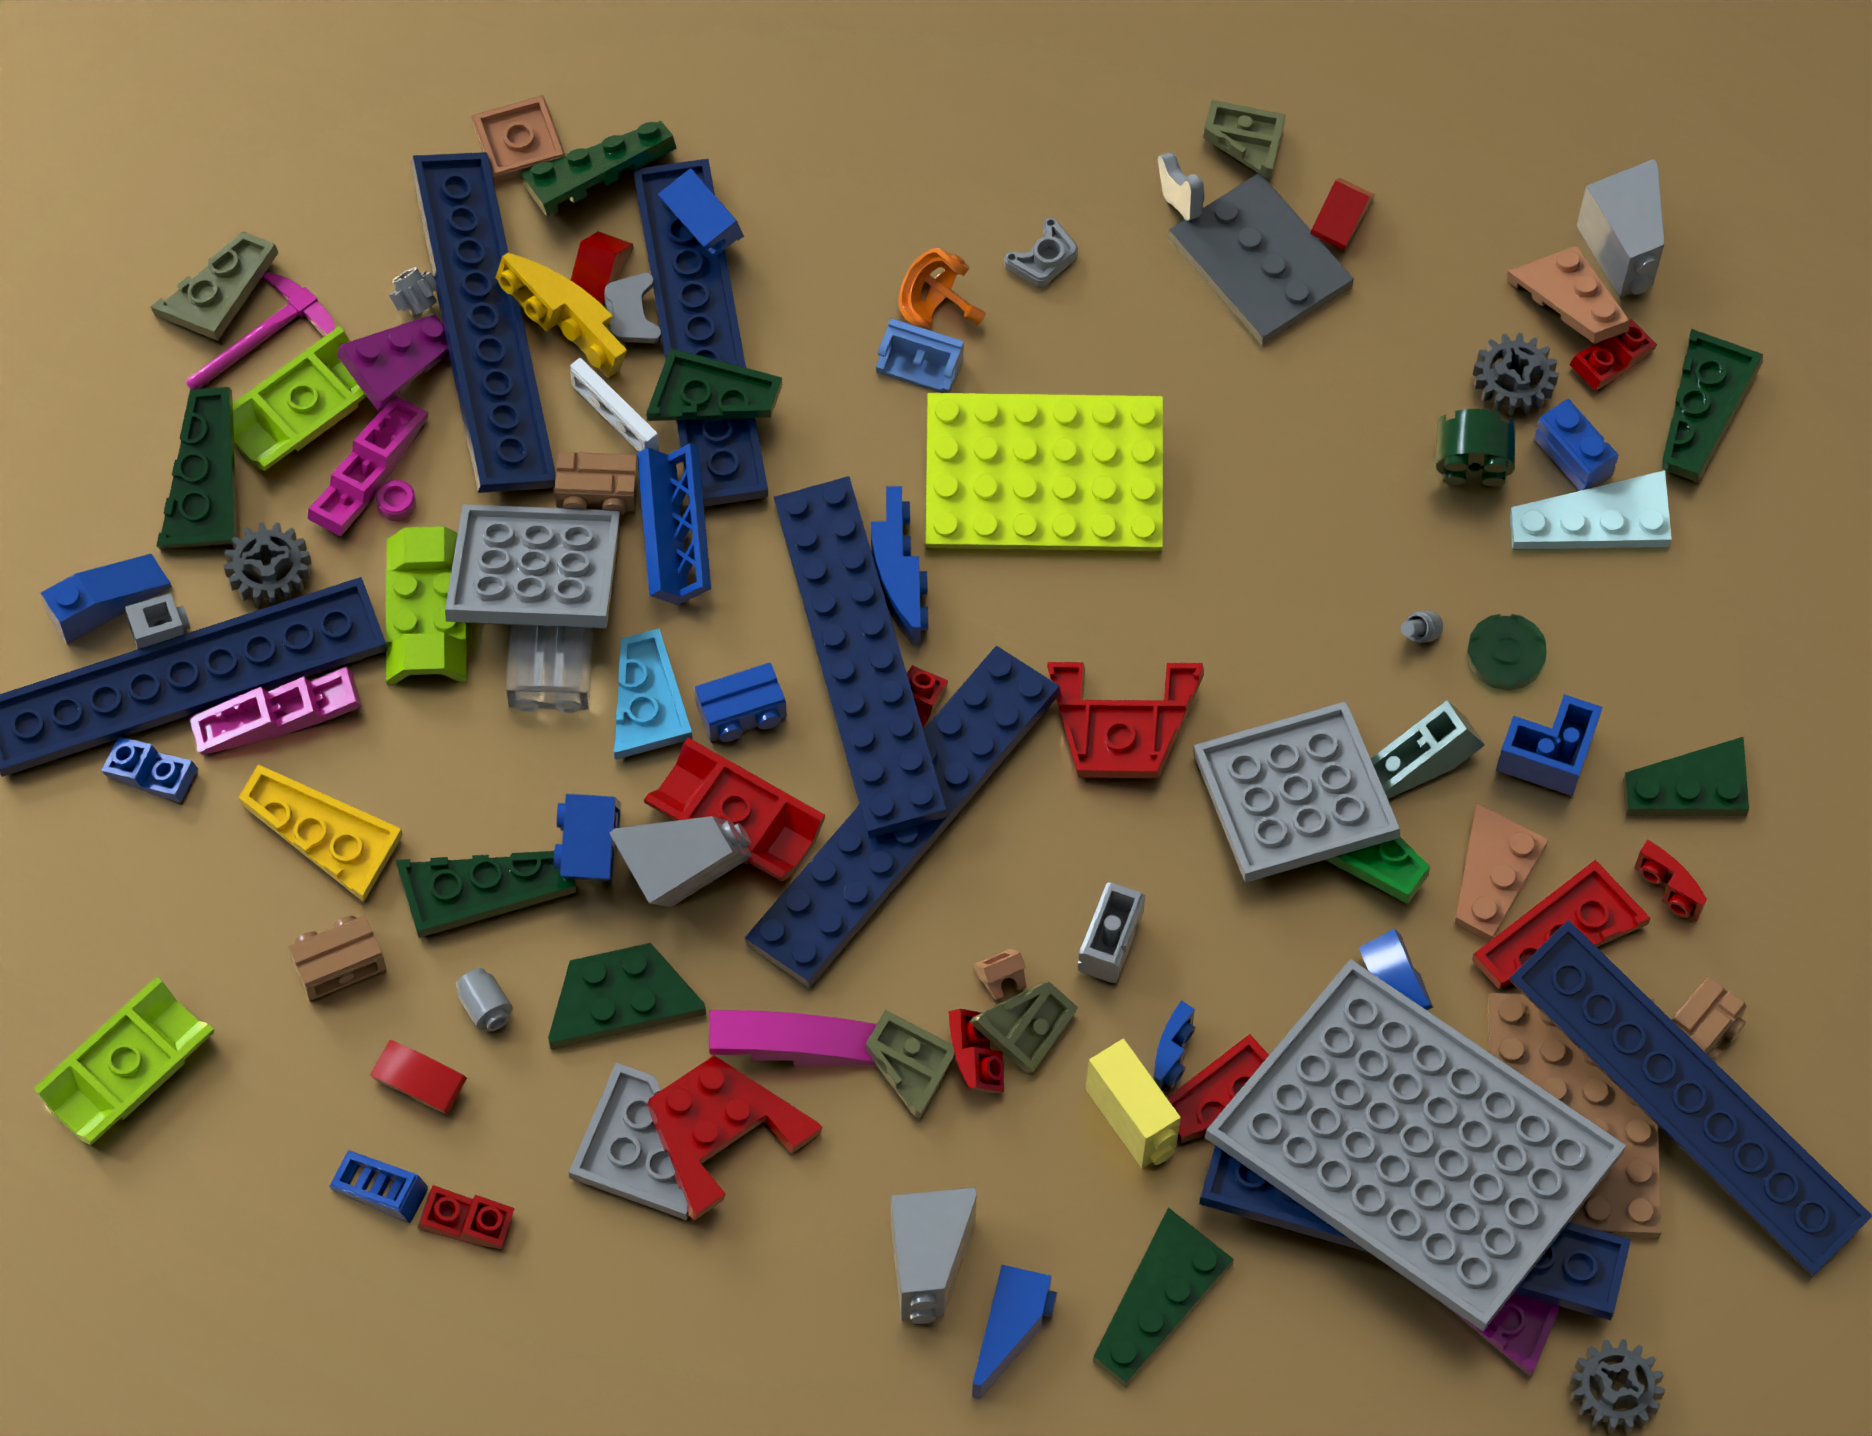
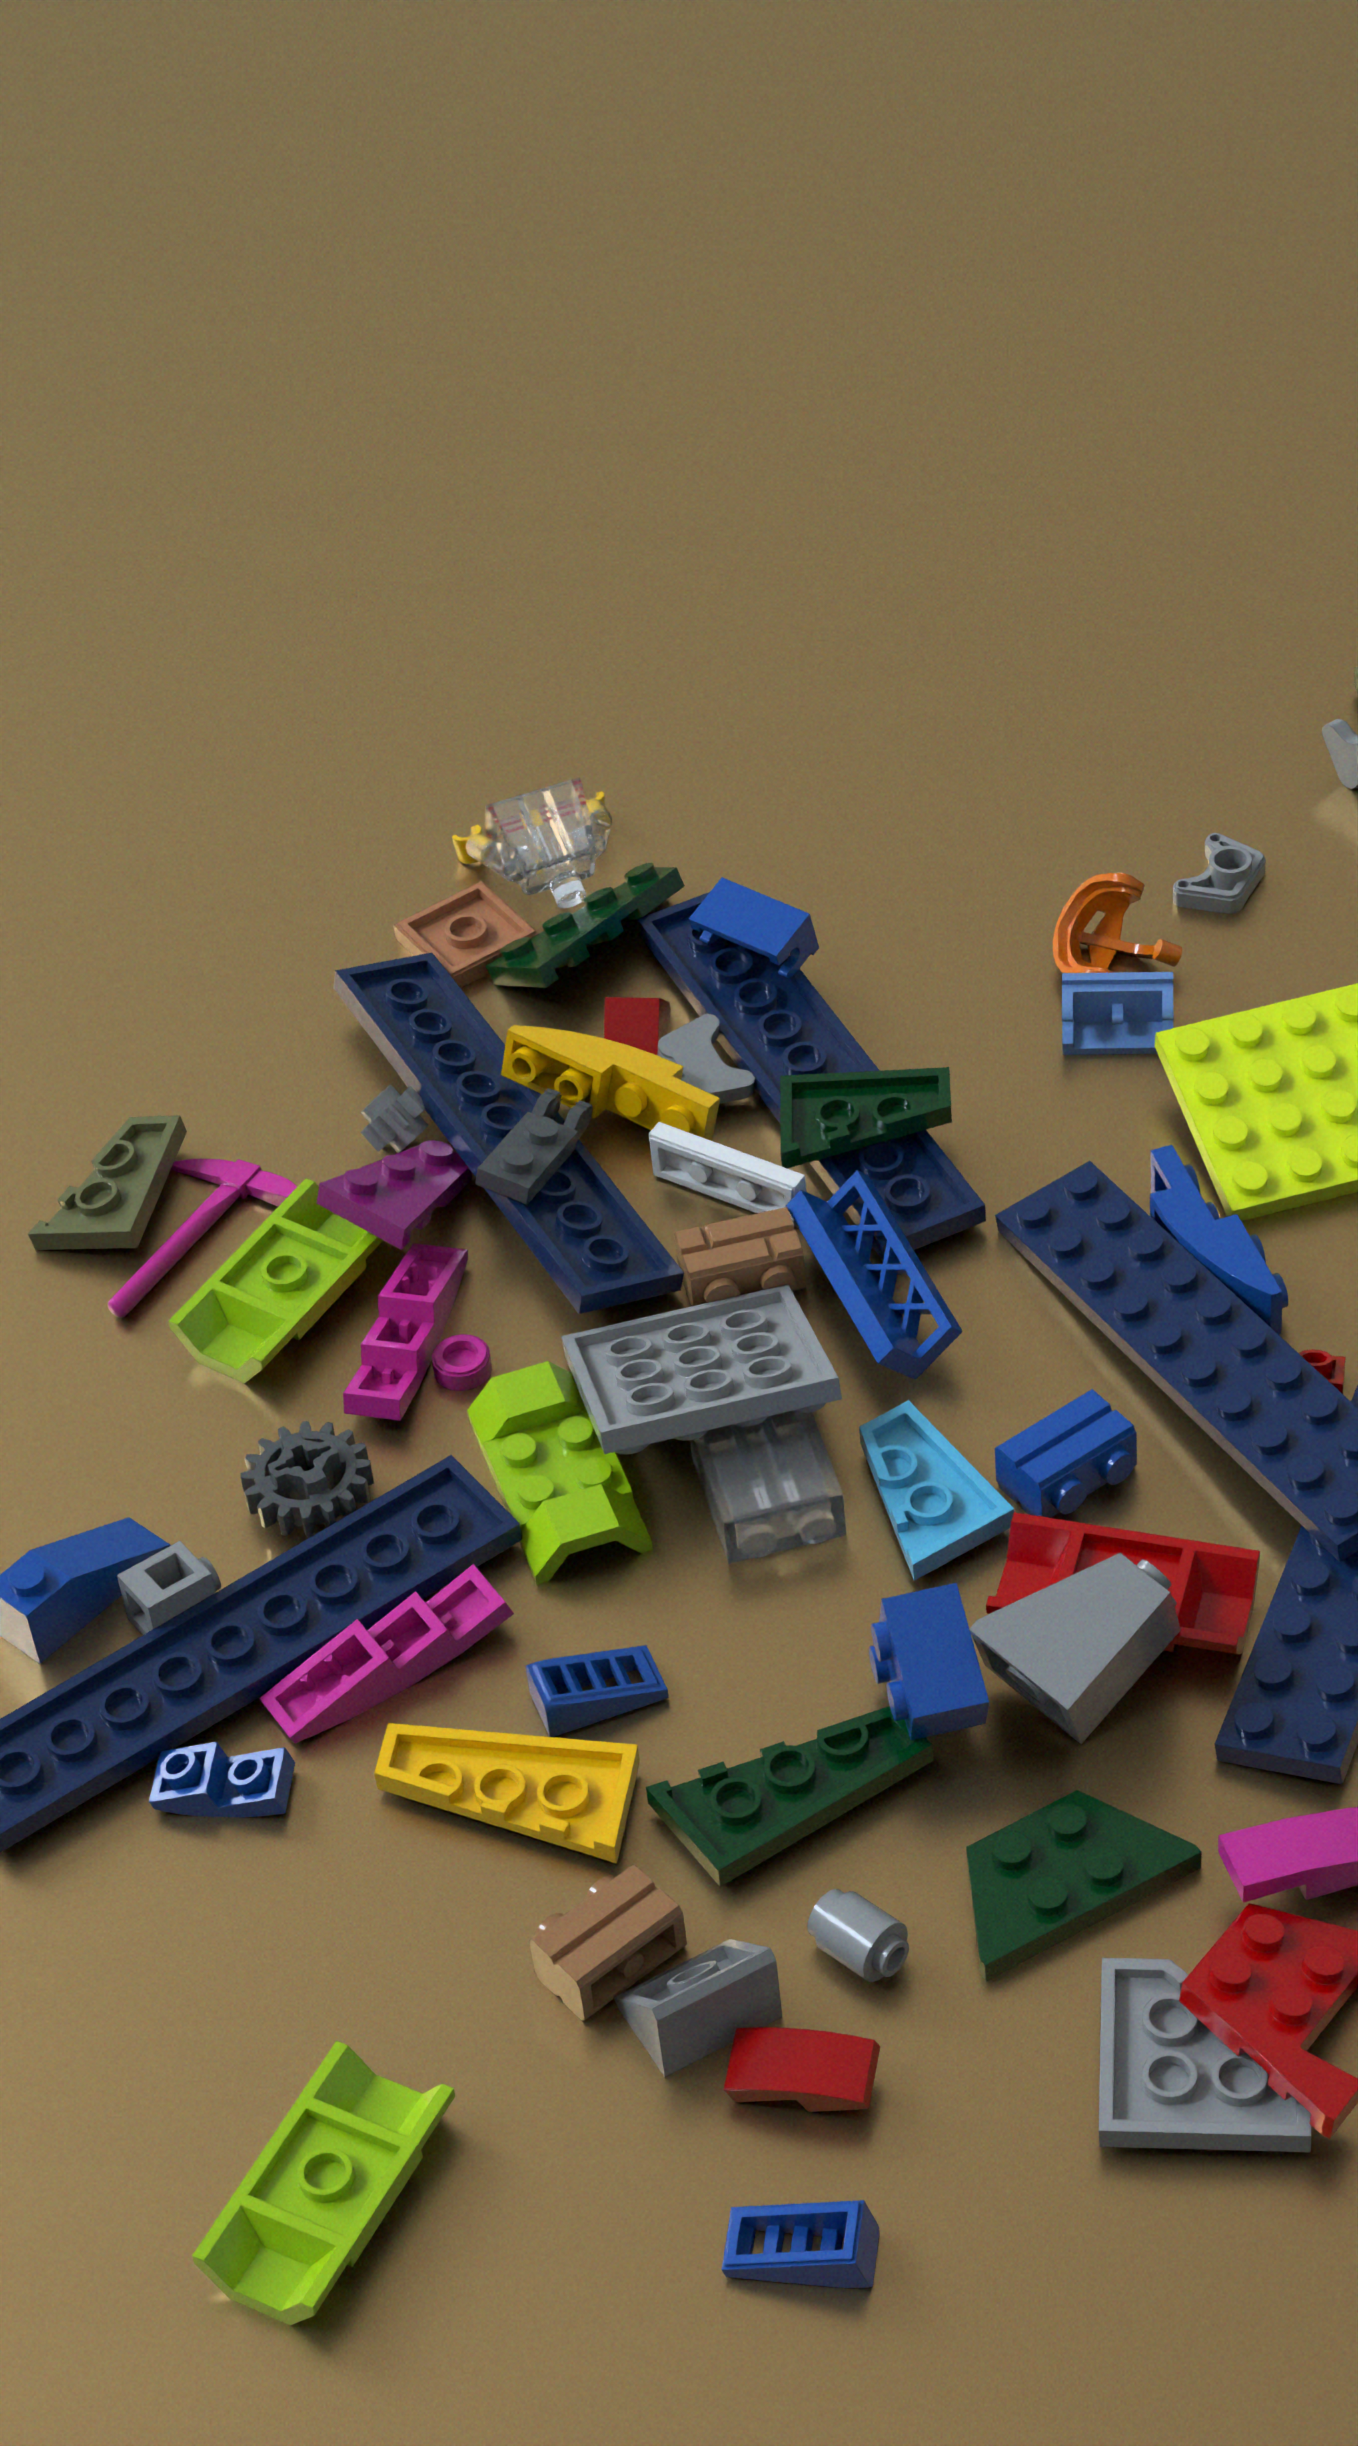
camera: 10 degrees left, 20 degrees down
dark green wing [156,387,237,549] -> none
red slope [417,1185,515,1249] -> none
none -> clear torso [452,777,613,908]
none -> dark grey hinge [475,1088,593,1205]
none -> blue slope [525,1645,669,1737]
none -> light grey slope [614,1939,782,2077]

